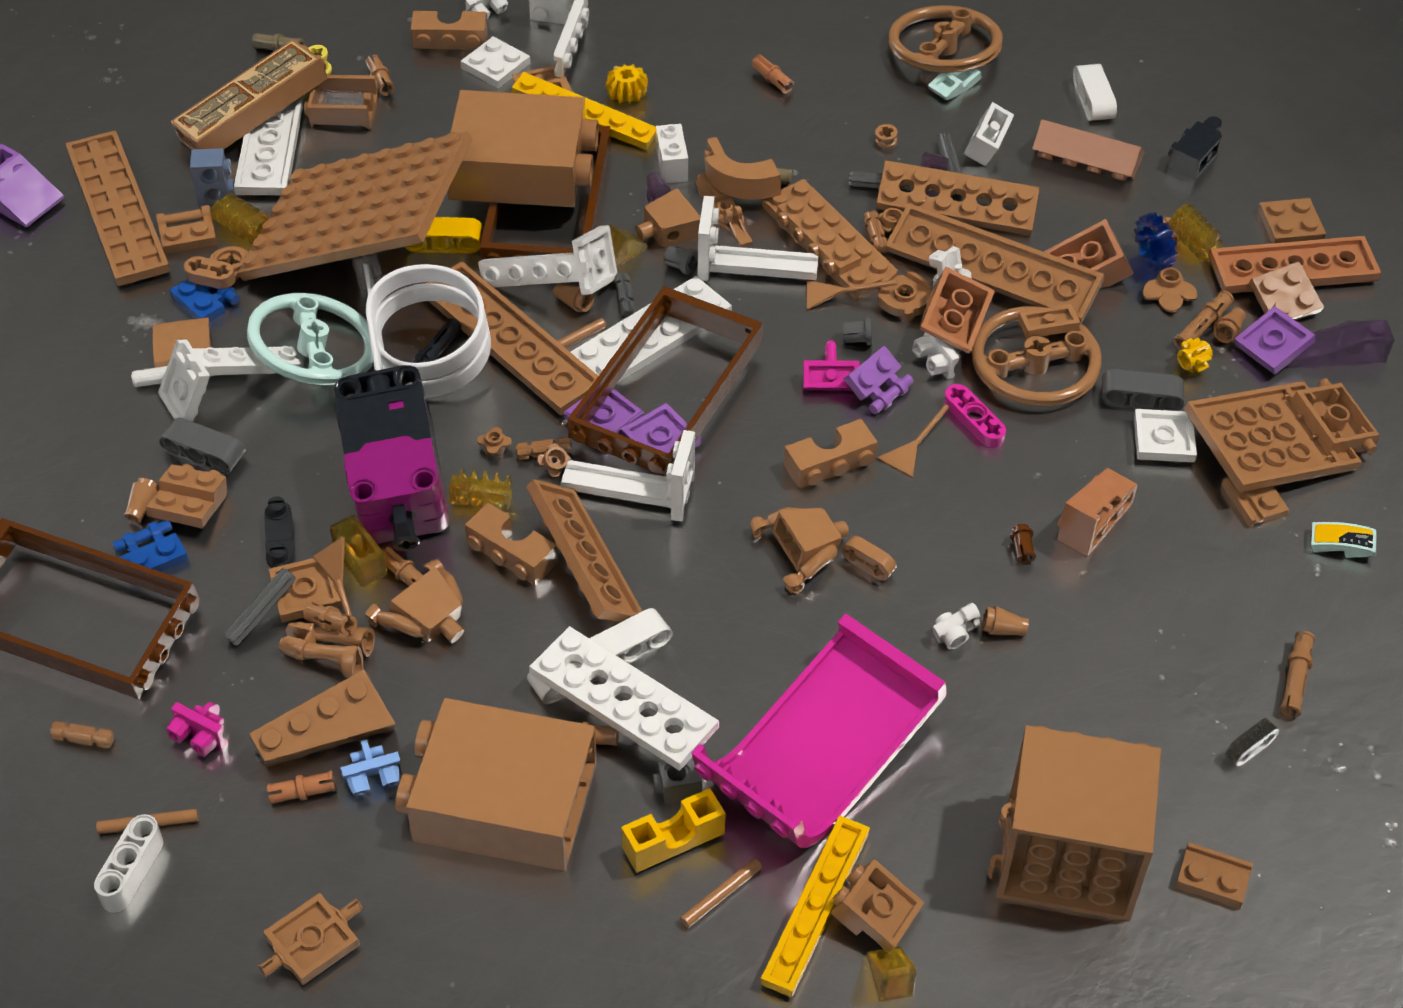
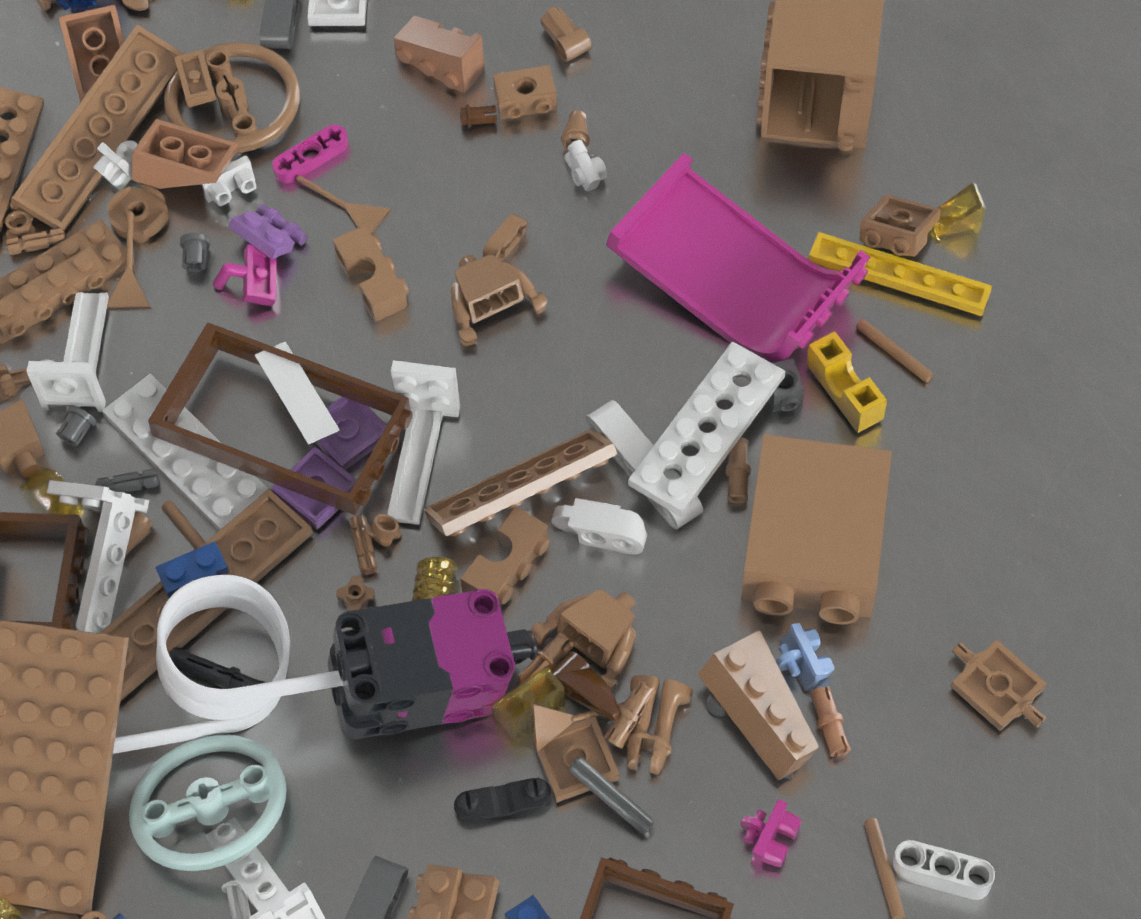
camera: 90 degrees left, 10 degrees up
none -> blue plate [155,541,229,598]
none -> white sticker [255,341,340,445]
none -> medium nougat brick [493,65,557,119]
none -> medium nougat piece [540,6,592,62]
none -> reddish brown piece [548,651,619,722]
none -> white piece [551,498,647,555]

